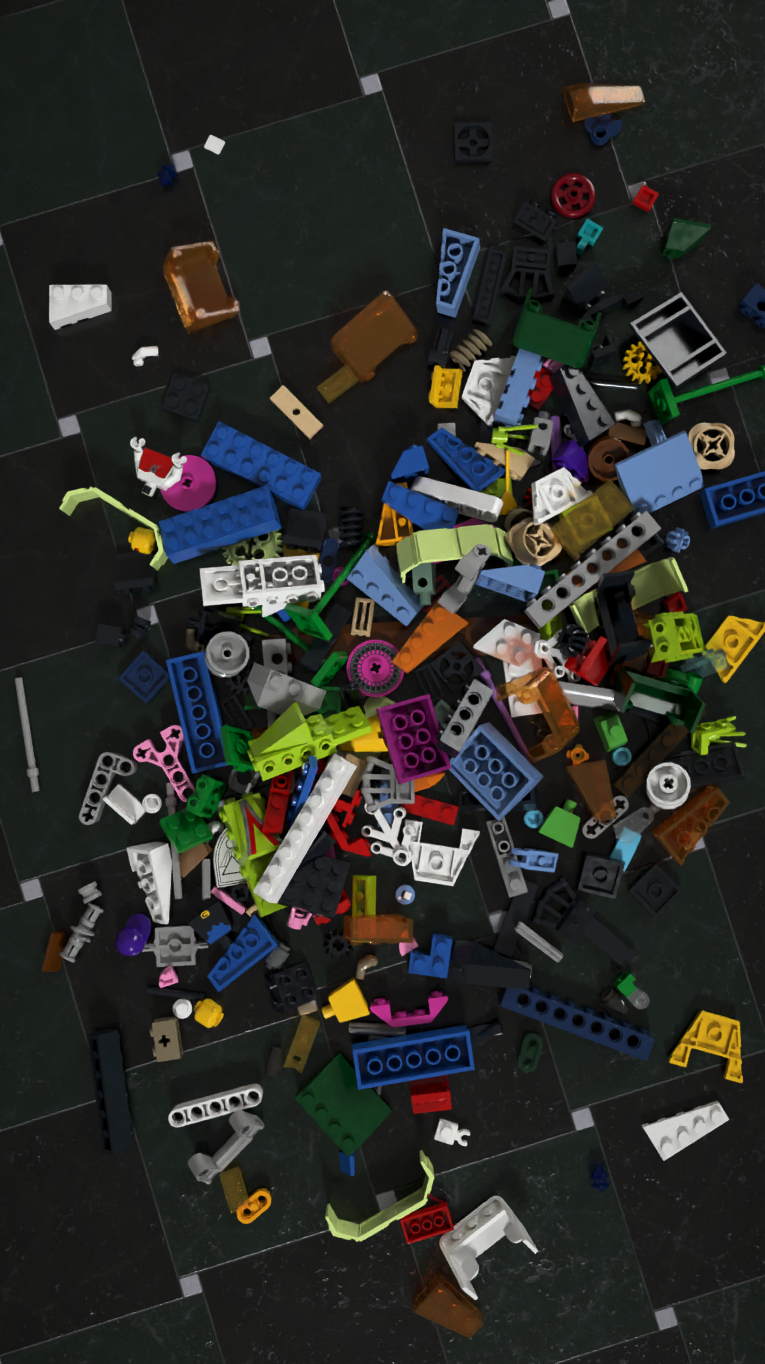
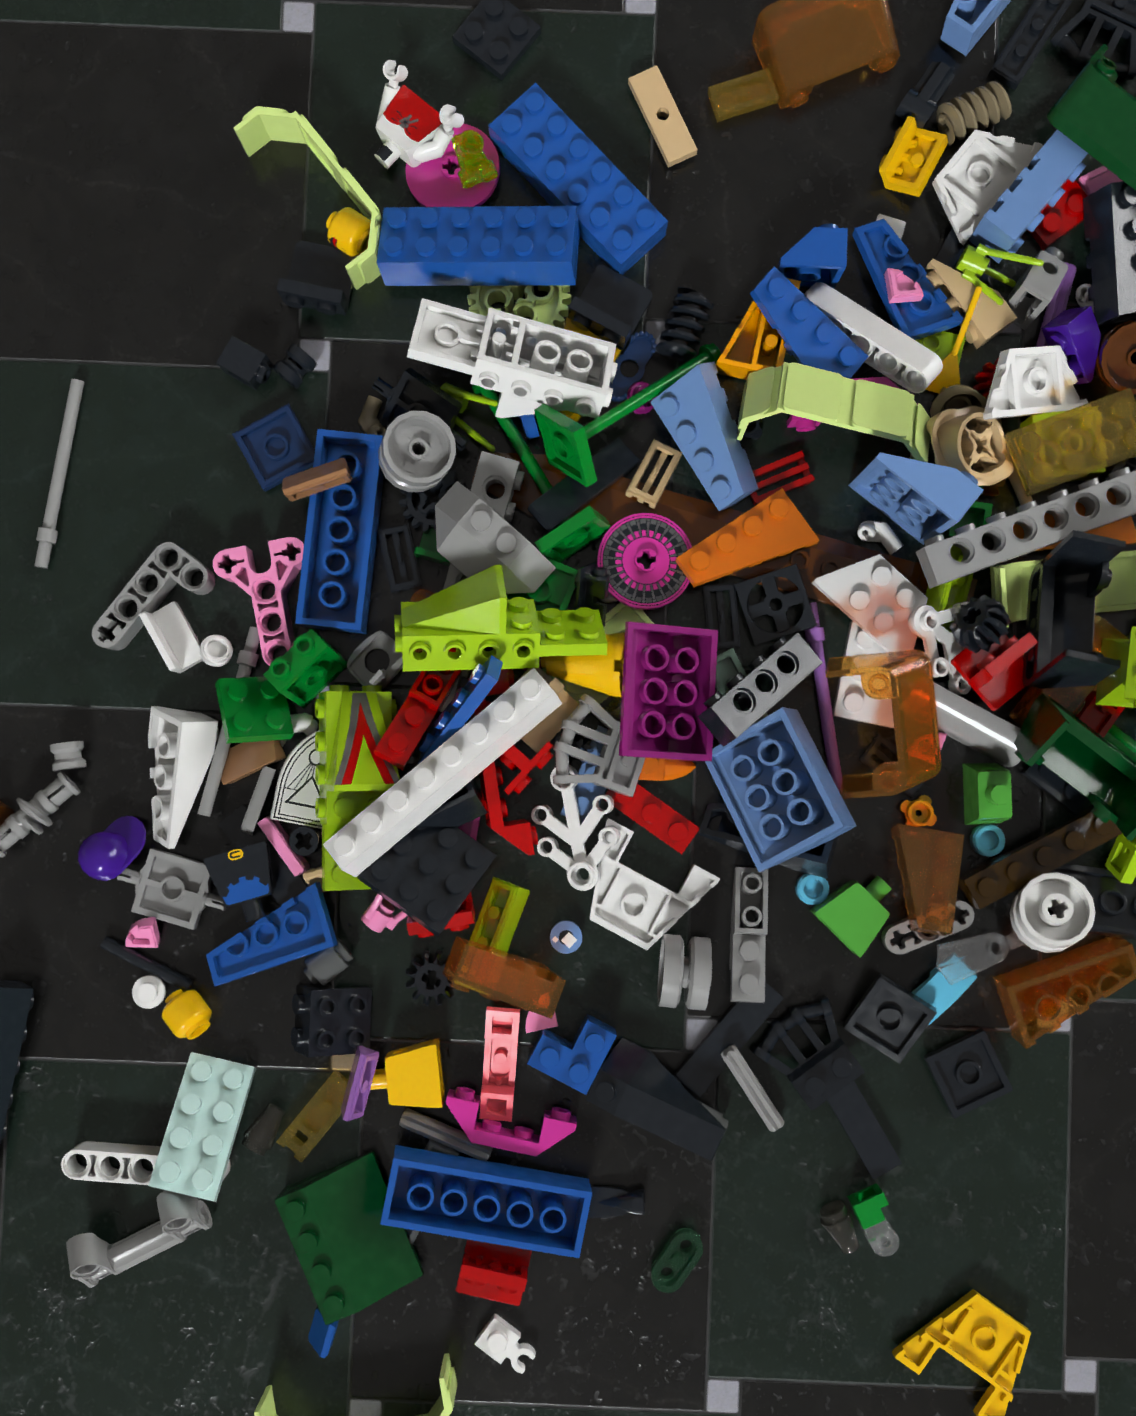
camera: 20 degrees right, 0 degrees up
dark tan brick [150,1016,184,1062] -> none
clear yellow plate [219,1167,251,1214] -> none
green plate [220,725,254,773] -> none
light orange plate [237,1188,272,1224] -> none
dark tan arm [354,954,378,980] -> none
sand green torso [412,562,436,605] -> none
light grey piece [438,544,491,614] -> none
dark blue brick [499,986,655,1061] -> none
medium blue hinge [508,848,559,872] -> none
none -> light aqua plate [148,1052,256,1202]
none -> medium nougat slope [282,458,352,502]
none -> medium lavender slope [341,1046,379,1121]
none -> clear neon green plate [451,130,499,189]
none -> coral slope [479,1006,520,1122]
none -> light grey wheel [657,934,712,1011]
none -> white arm [857,521,904,555]
none -> bright pink tile [884,268,924,303]

